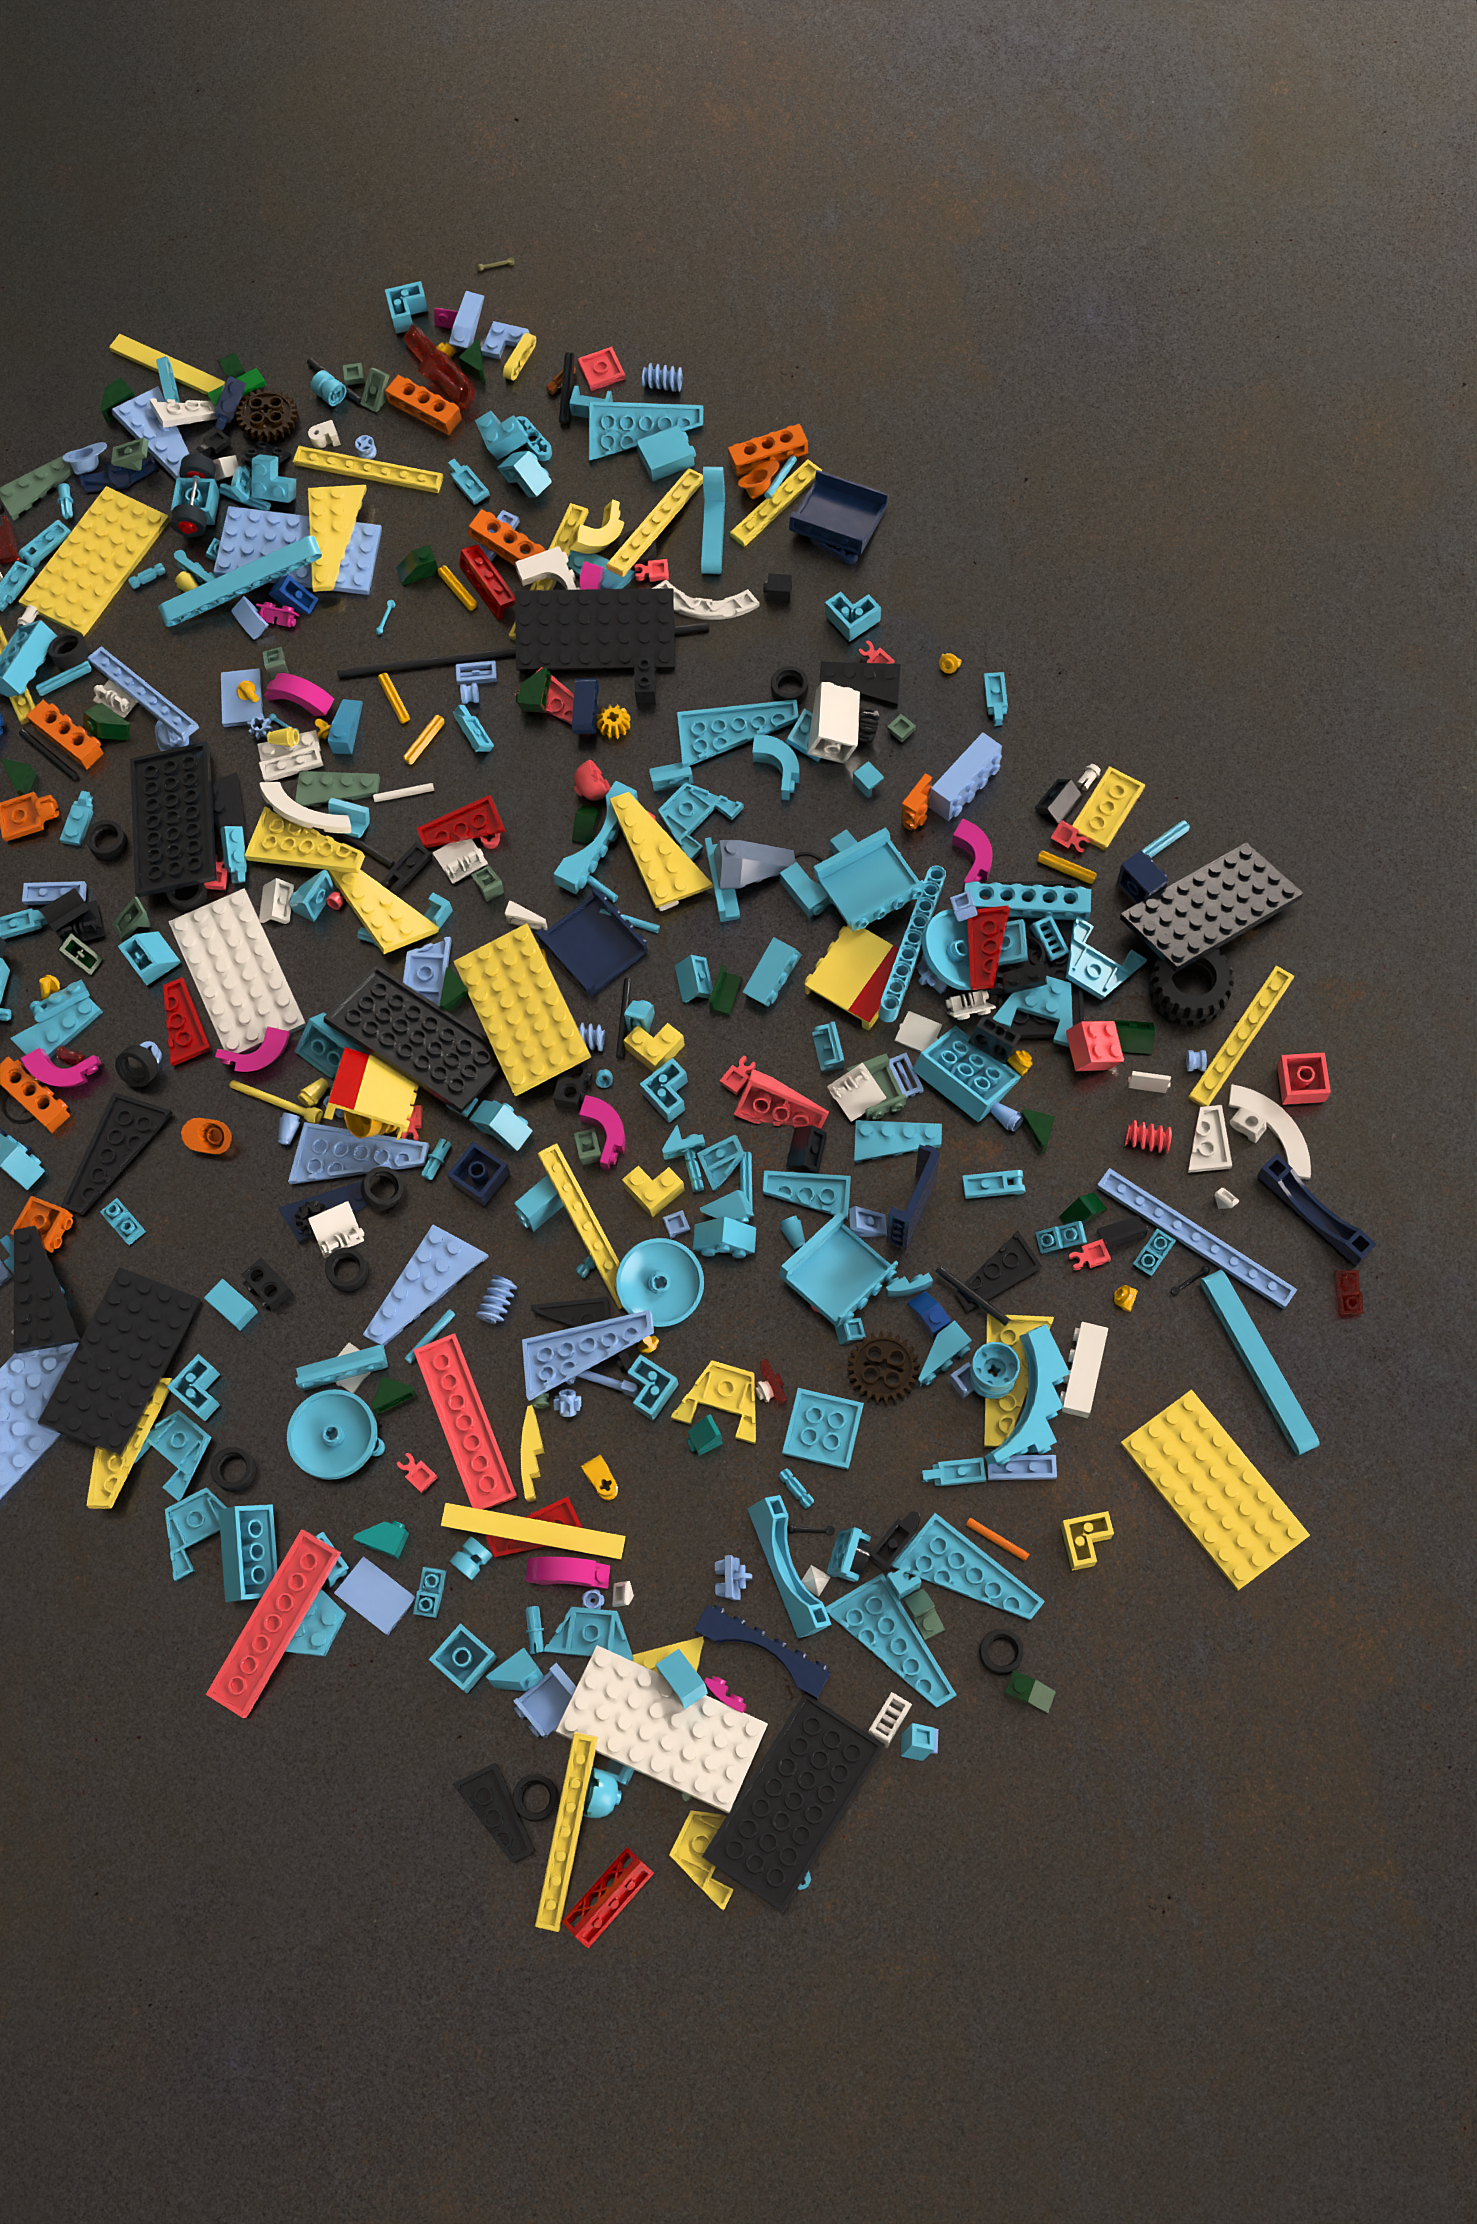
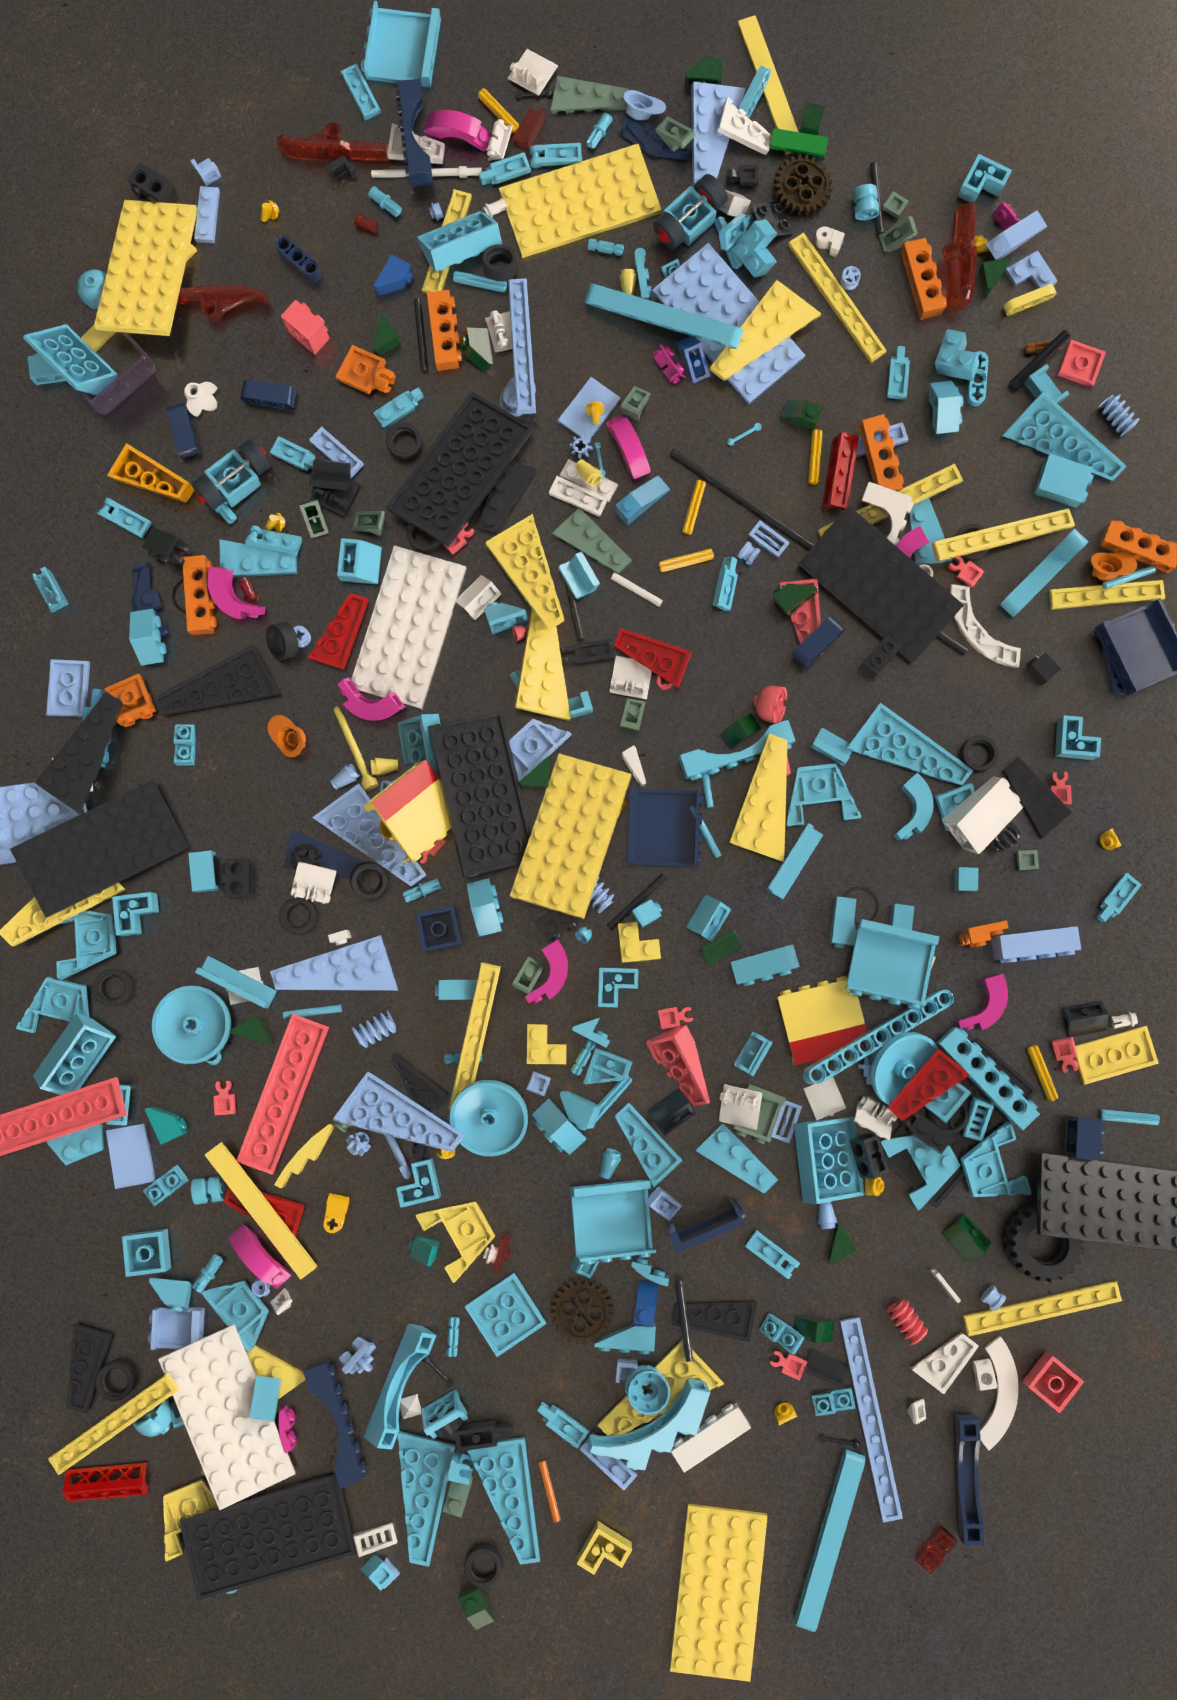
camera: 40 degrees right, 15 degrees up
dark blue hinge [214,375,246,430] -> none
medium azure hinge [221,826,247,883] -> none
light blue slope [231,596,269,640] -> none
white tile [260,782,351,833] -> none
yellow plate [315,719,331,739] -> none
olive hinge [477,257,515,271] -> none
light yellow arch [570,500,624,554] -> none
yellow gear [597,704,631,739] -> none
sand blue wedge [714,840,796,889] -> none
light blue slope [950,891,978,921] -> none
coral brick [1066,1021,1124,1071] -> none
none -> white plate [328,930,351,946]

